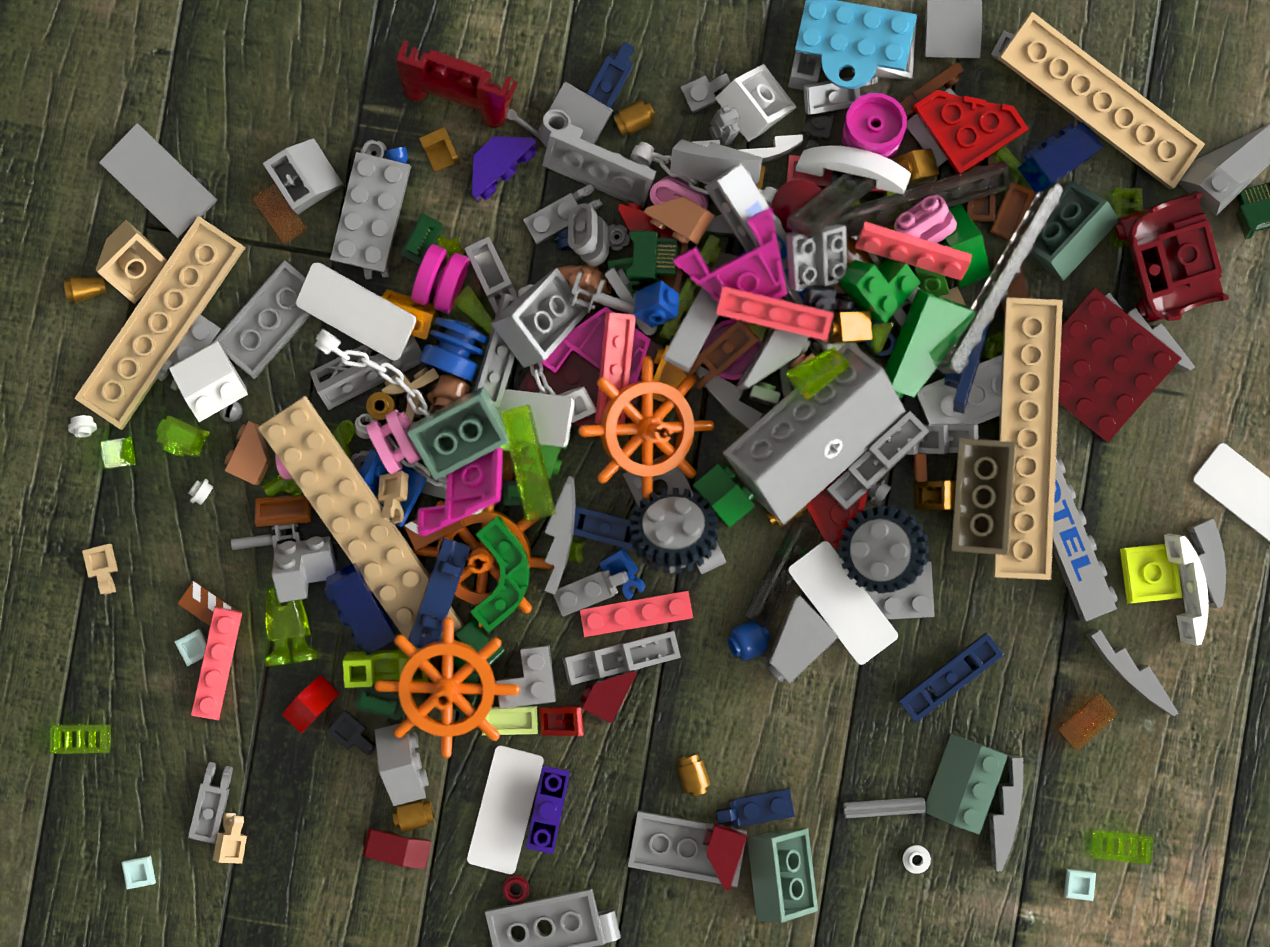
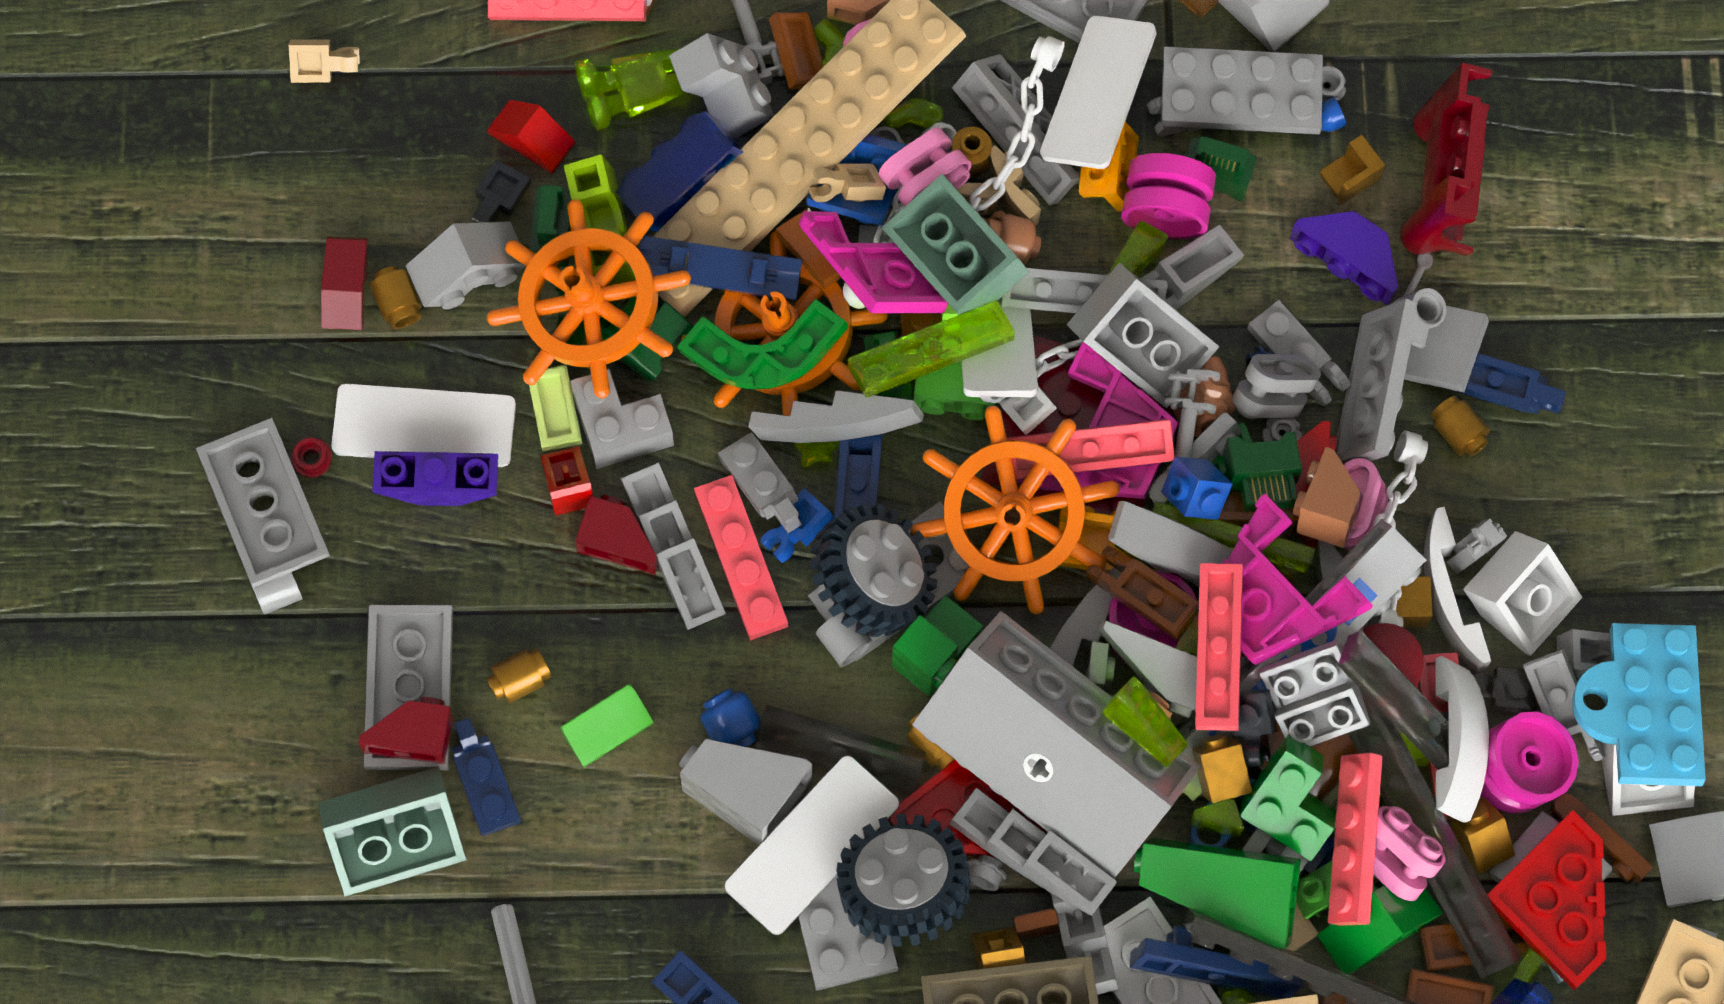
camera: 70 degrees right, 15 degrees down
light grey hinge [188,762,233,844] -> none
blue wheel [419,317,489,383] -> none
clear neon green piece [438,236,467,261] -> none
light grey slope [670,139,762,184] -> none
light grey plate [681,74,731,114] -> none
none -> slope [560,684,654,768]

